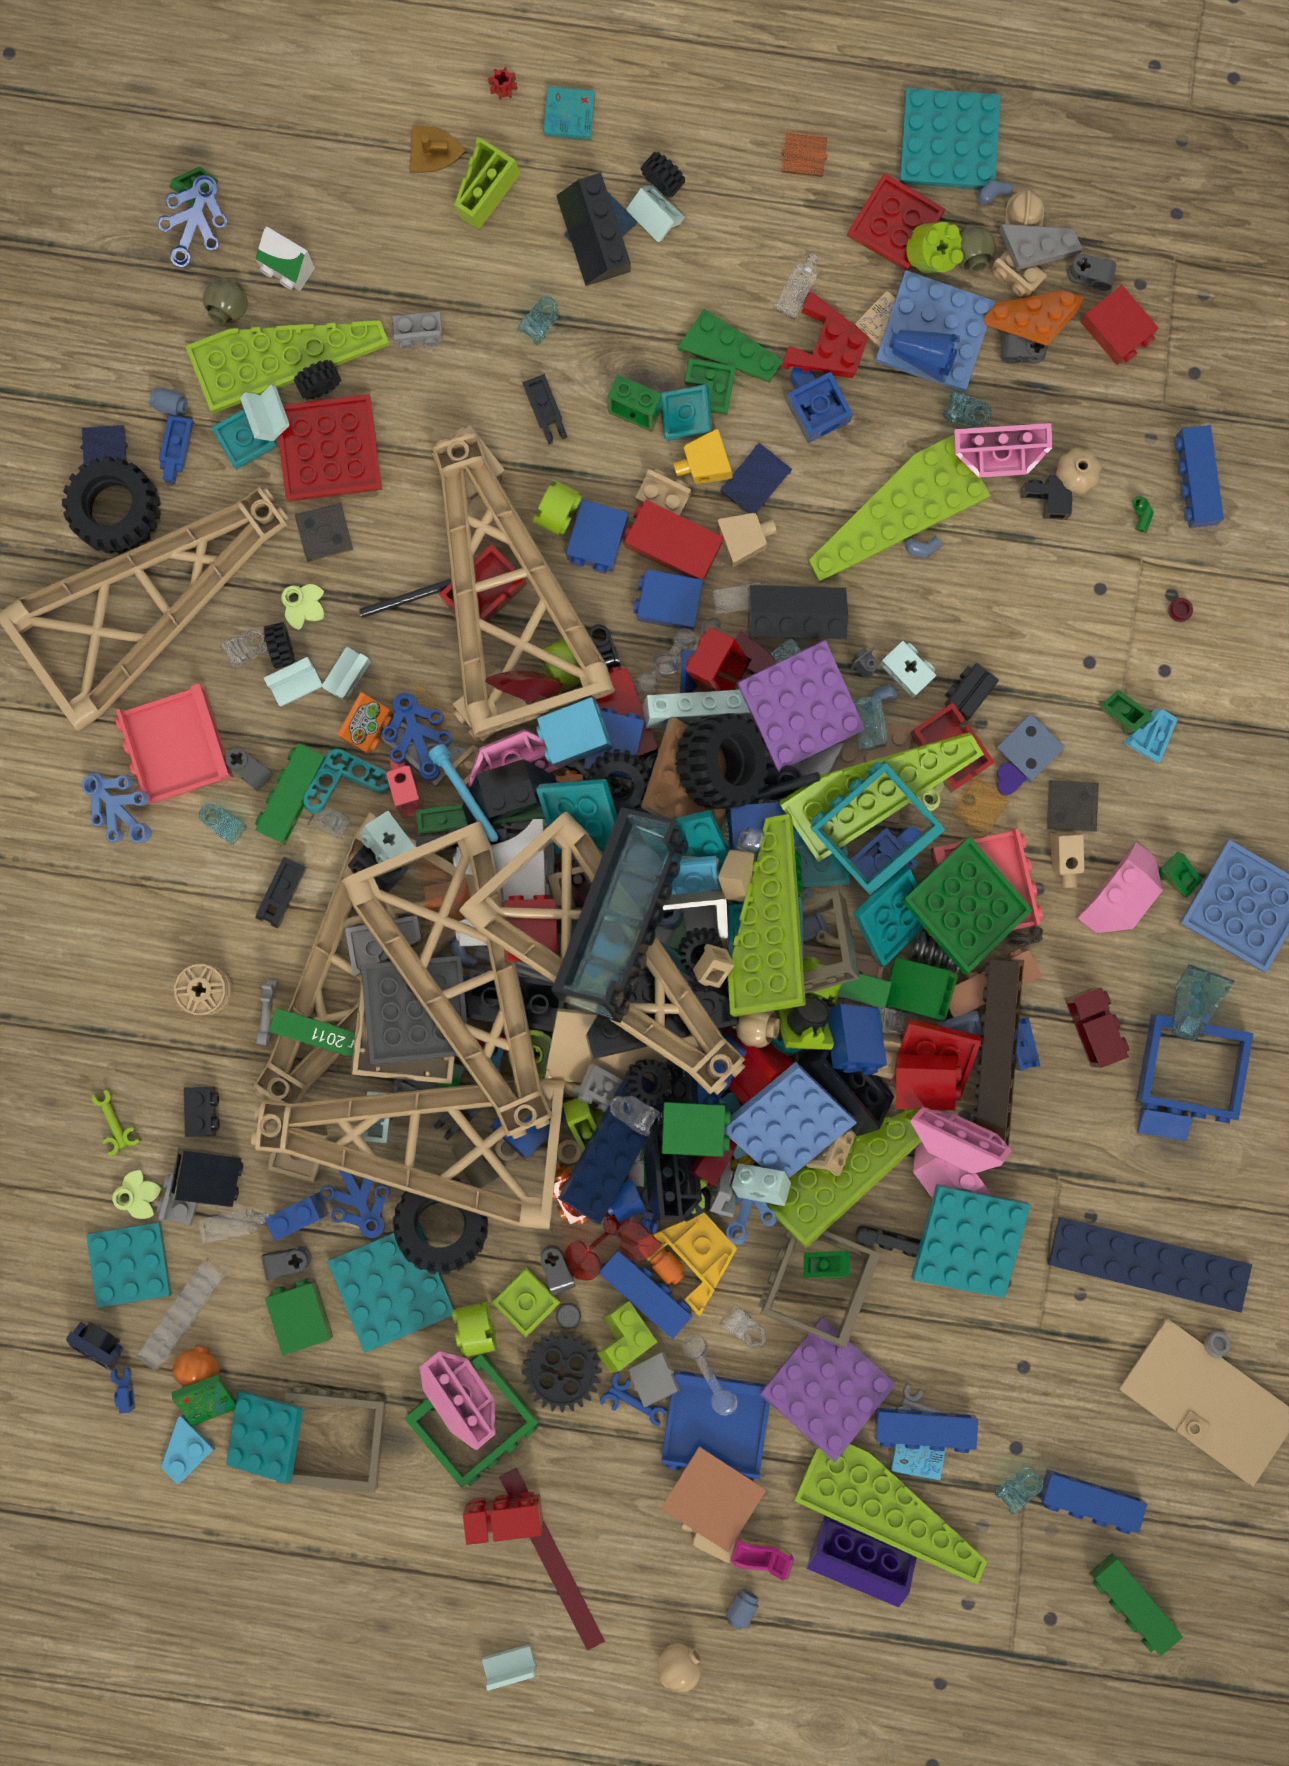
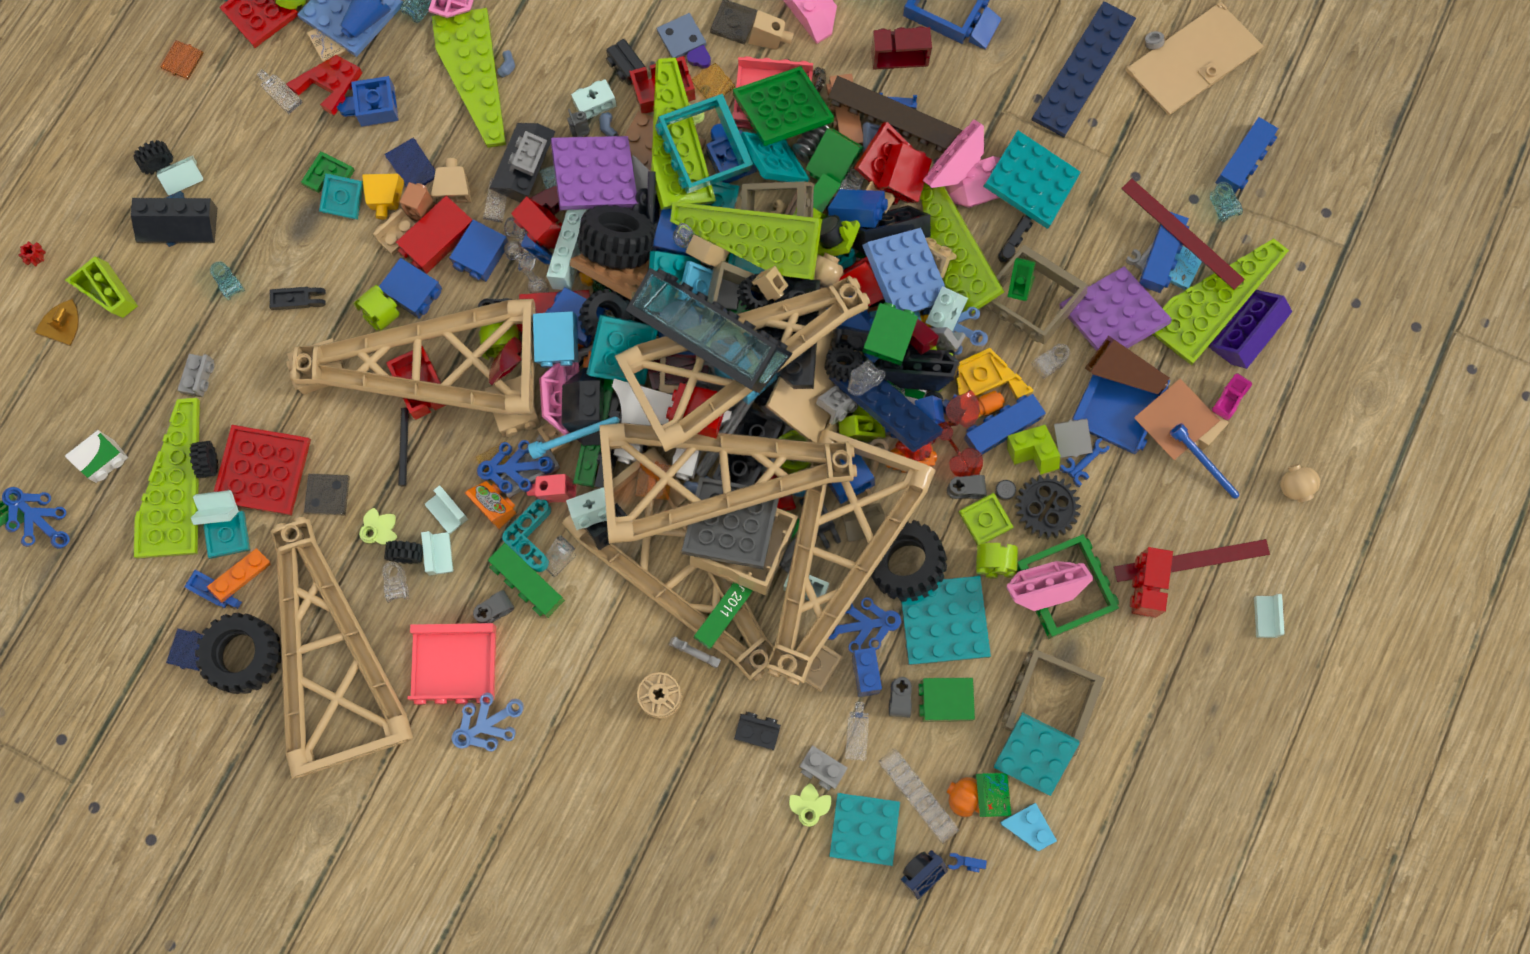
camera: 75 degrees left, 10 degrees down
lime bar [92,1089,141,1156] -> none
sand blue brick [149,387,188,416] -> none
black brick [169,1147,243,1207] -> none
clear light blue piece [199,804,247,845] -> none
olive plant [203,278,248,324] -> none
black plate [255,857,307,929] -> none
light grey wing [345,915,423,977] -> none
teal tile [543,87,595,140] -> none
green window [608,374,662,432] -> none
green wing [677,309,783,383] -> none
clear piece [682,1334,738,1415] -> none
sand blue brick [726,1589,759,1630] -> none
clear light blue hinge [853,695,888,751] -> none
green brick [1090,1553,1183,1656] -> none
none -> orange plate [207,548,271,603]
none -> nougat brick [399,182,435,221]
none -> light grey bracket [508,131,547,176]
none -> reddish brown slope [1085,335,1170,394]
none -> dark red piece [1121,178,1245,290]
none -> blue piece [1170,423,1239,499]

